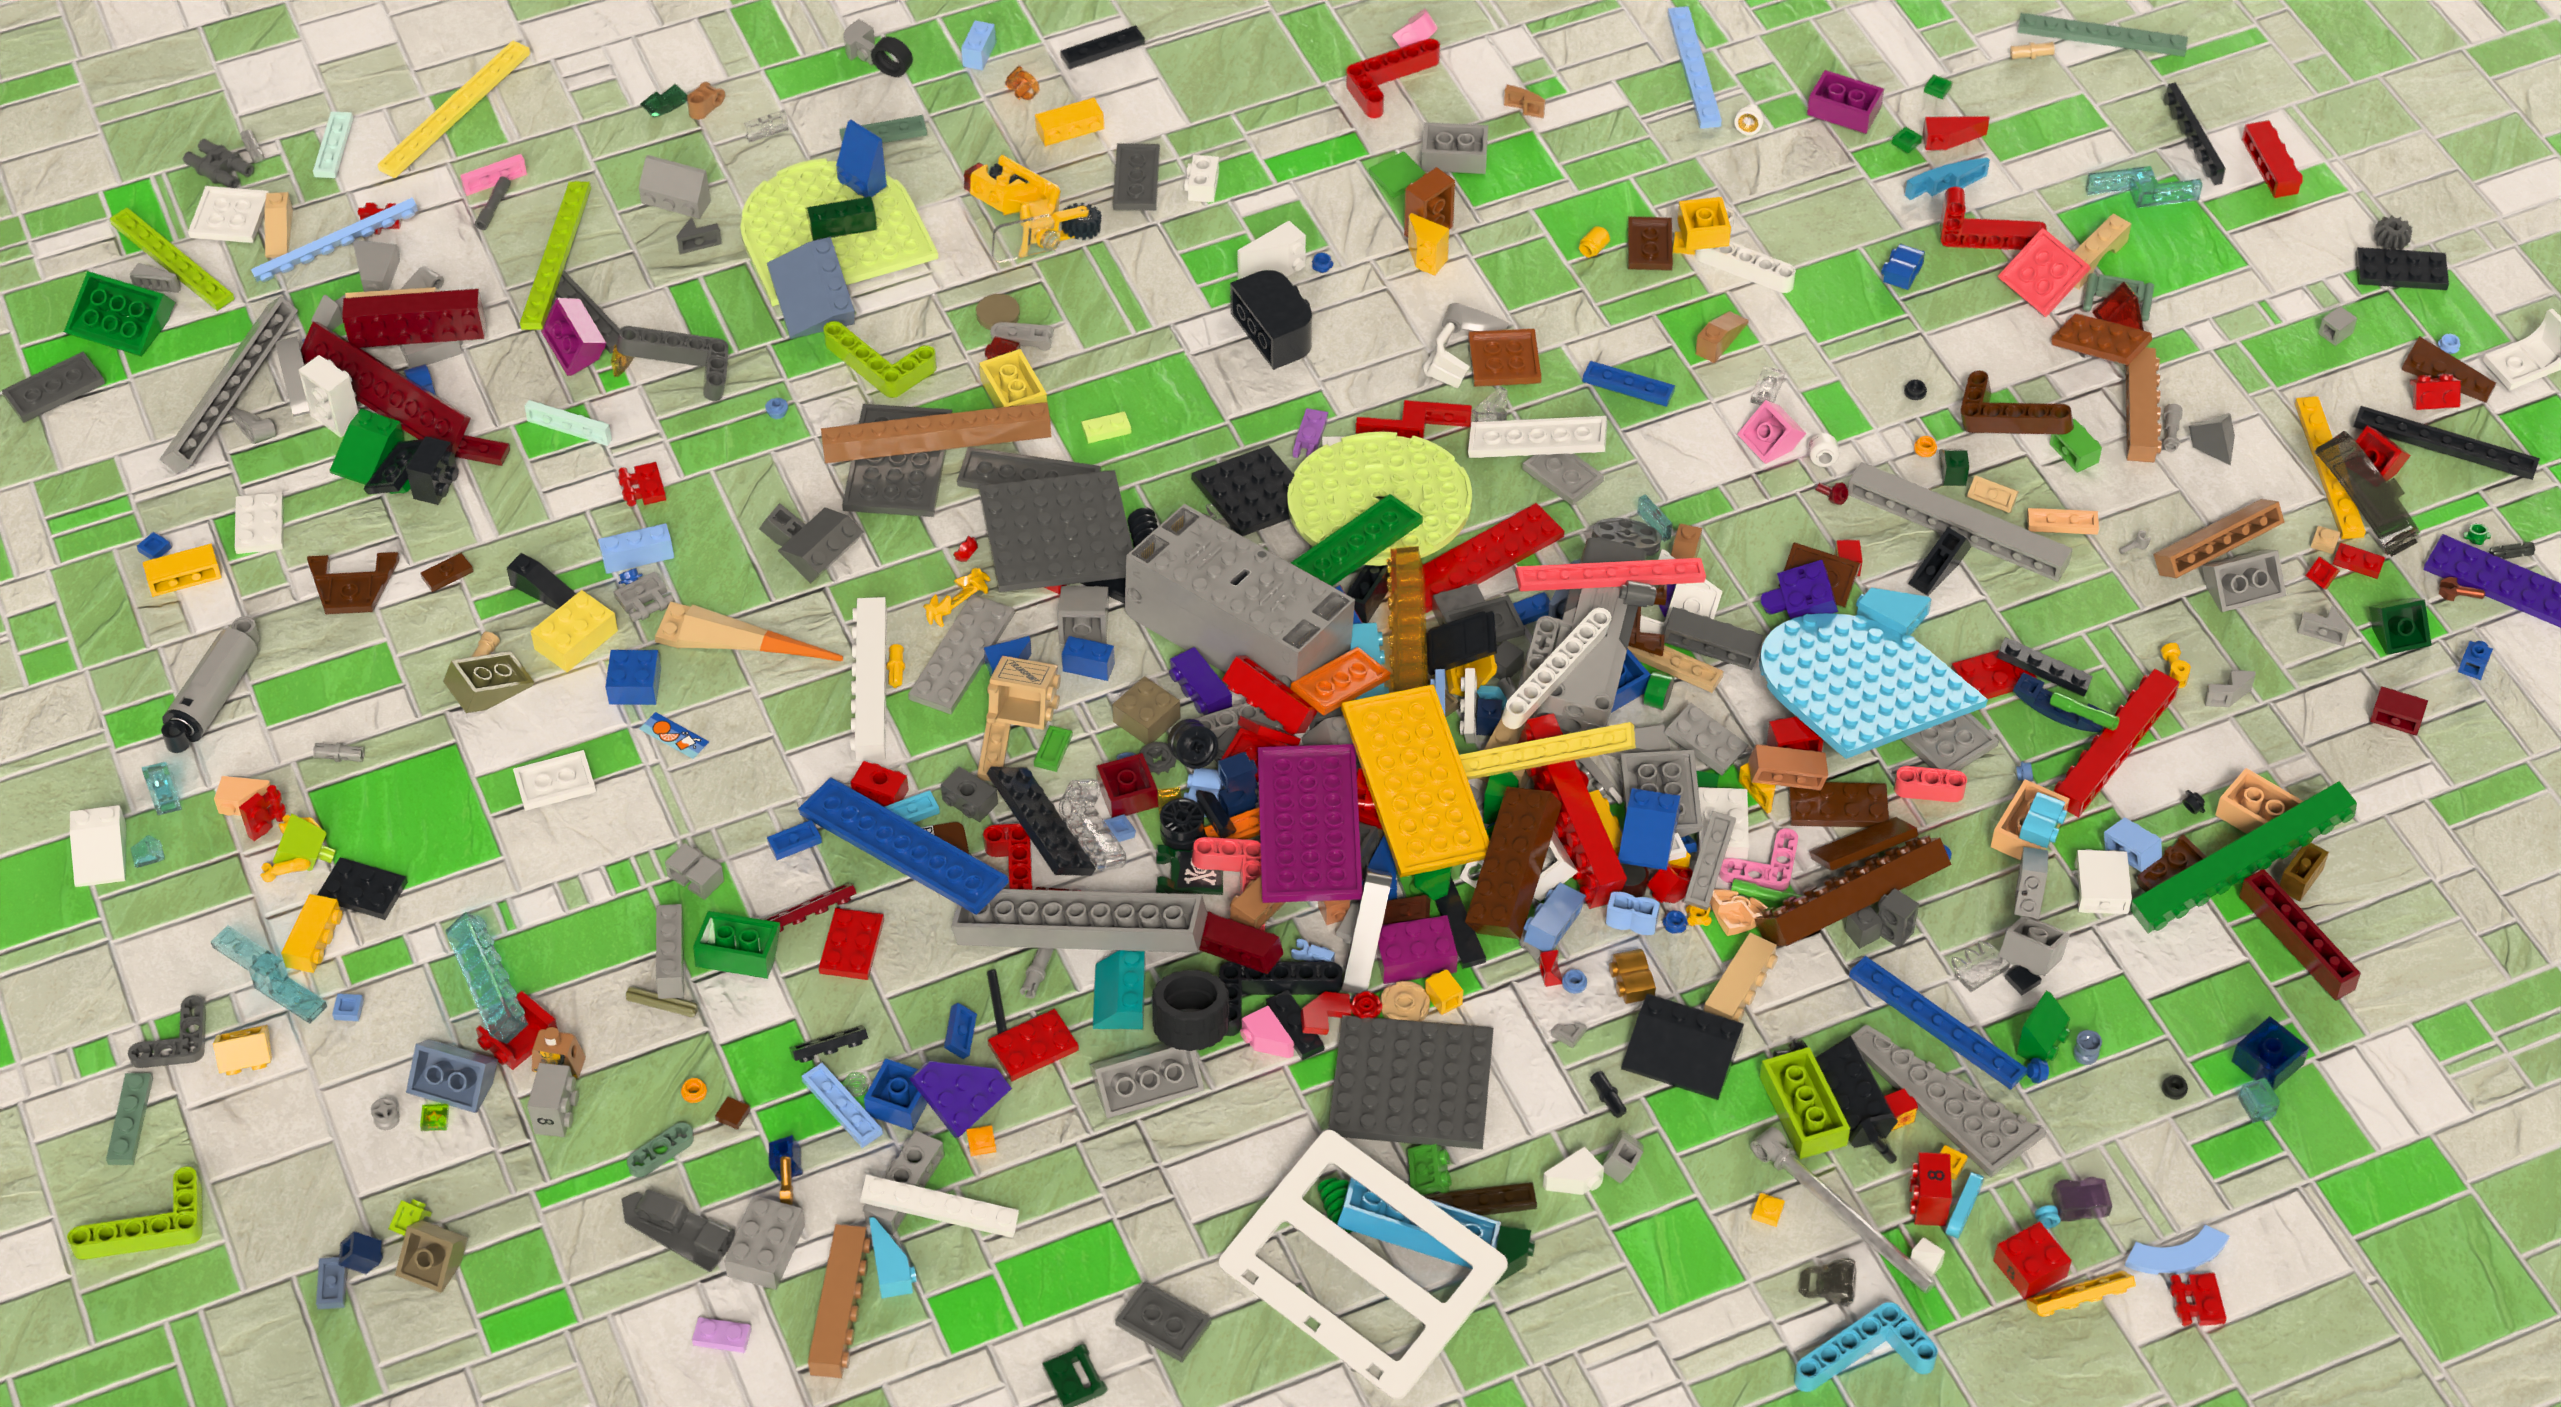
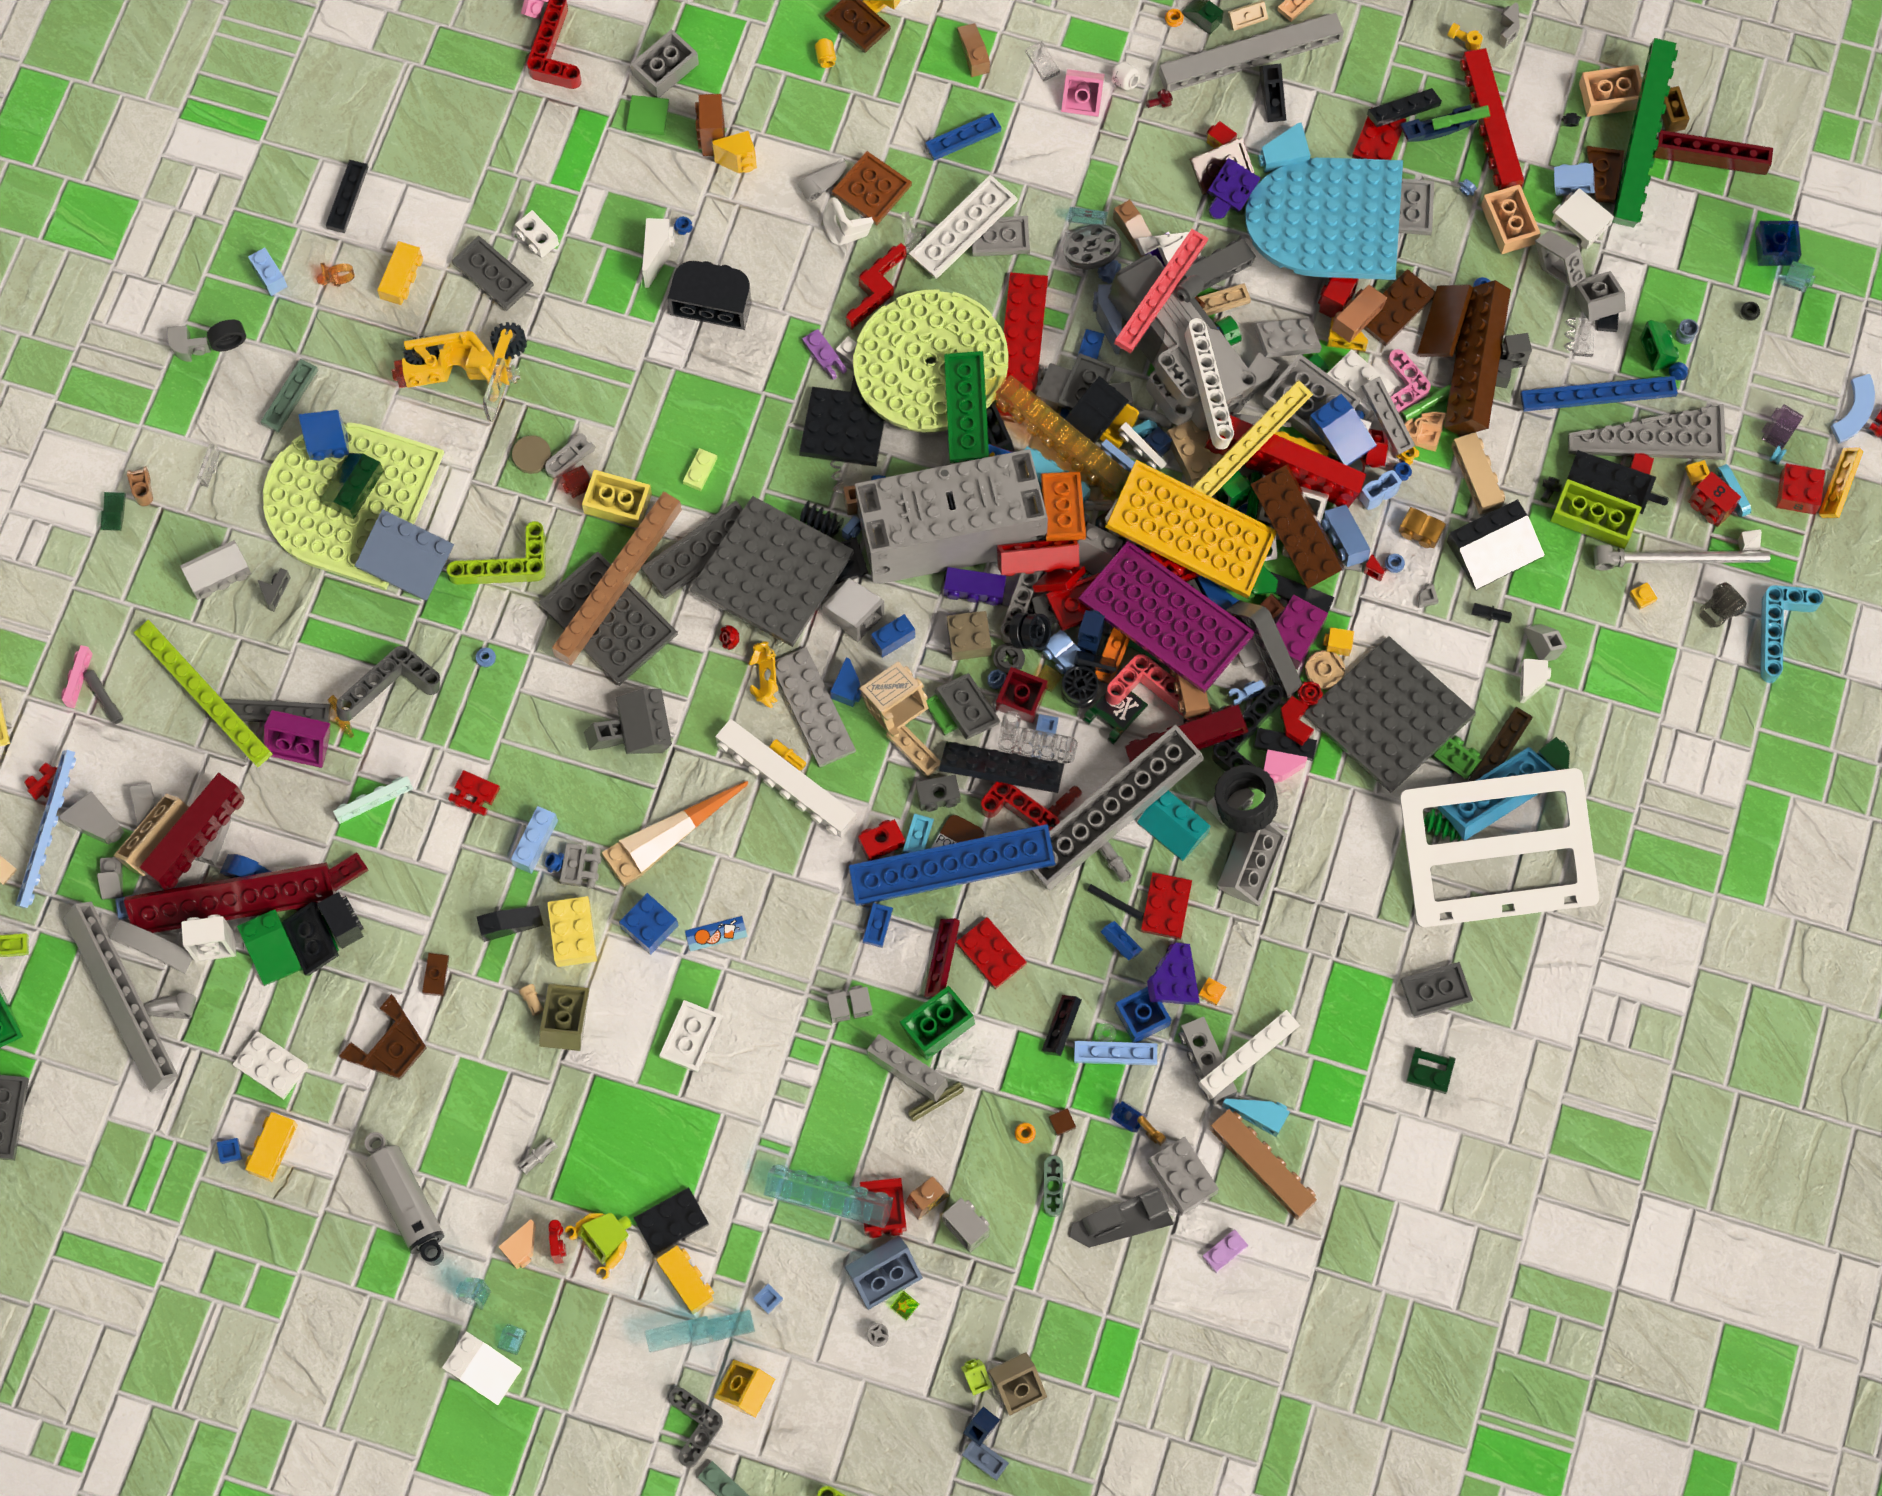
camera: 50 degrees left, 20 degrees up
coral beam [1894,766,1967,802] -> none
medium azure brick [2019,792,2068,848] -> none
none -> dark grey plate [934,673,1000,740]

